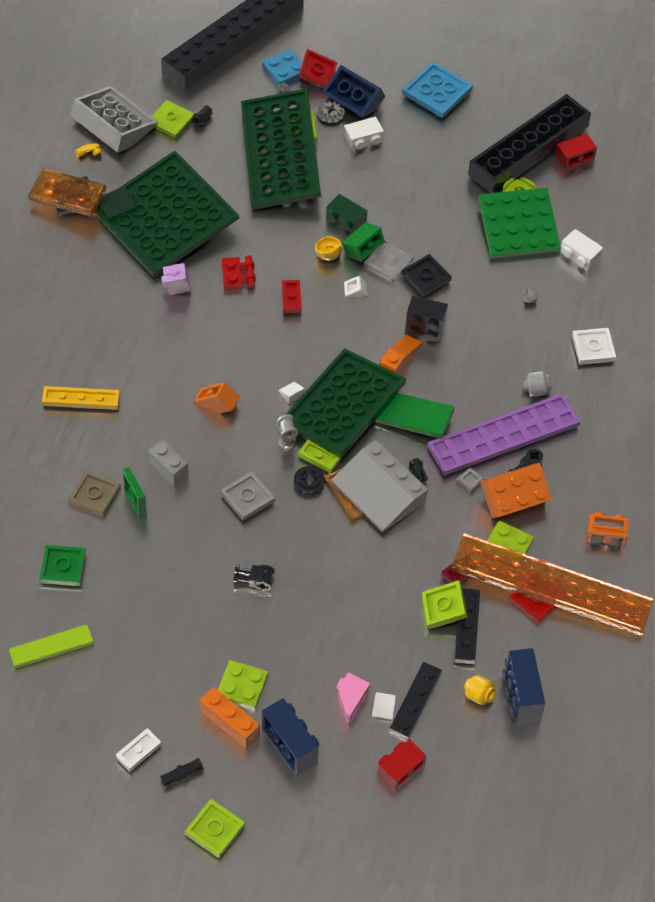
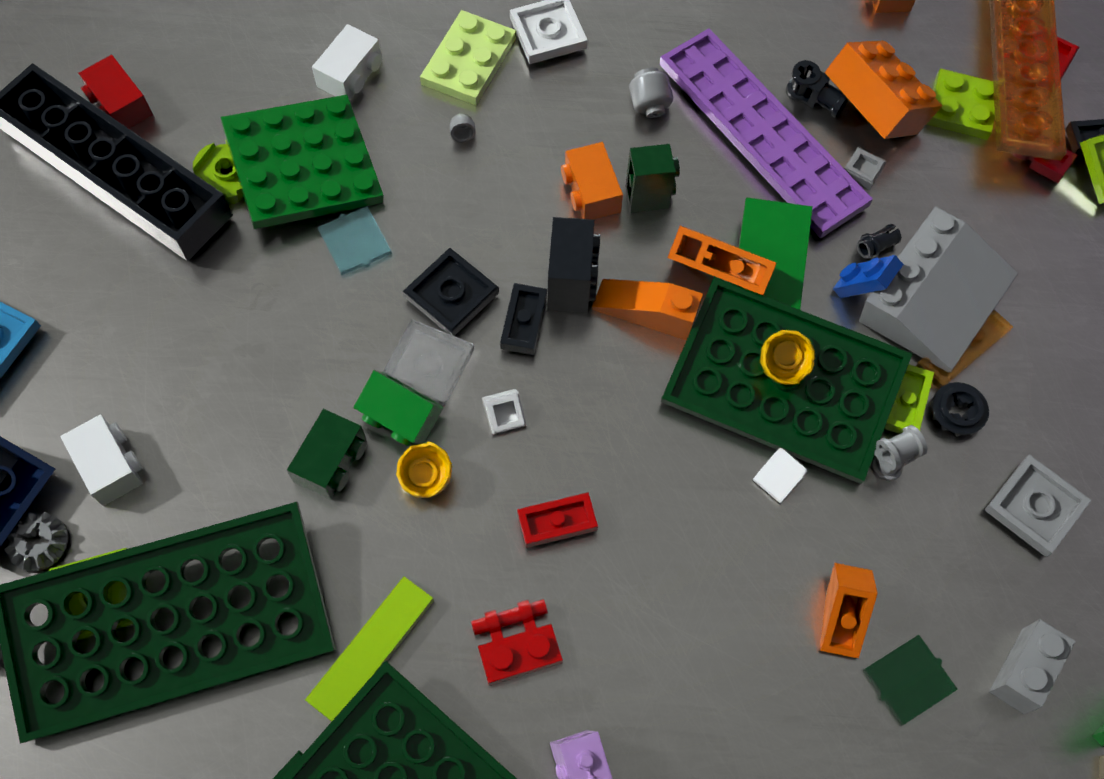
camera: 100 degrees left, 10 degrees up
none -> lime tile [305,576,434,721]
none -> clear light blue piece [318,206,392,275]
none -> yellowish green plate [420,10,516,106]
none -> black plate [500,283,547,355]
none -> orange brick [561,142,623,220]
none -> dark green brick [625,144,680,213]
none -> orange slope [667,226,777,295]
none -> yellow hair [760,330,815,385]
none -> blue plate [833,255,904,298]
none -> clear green piece [864,635,958,725]

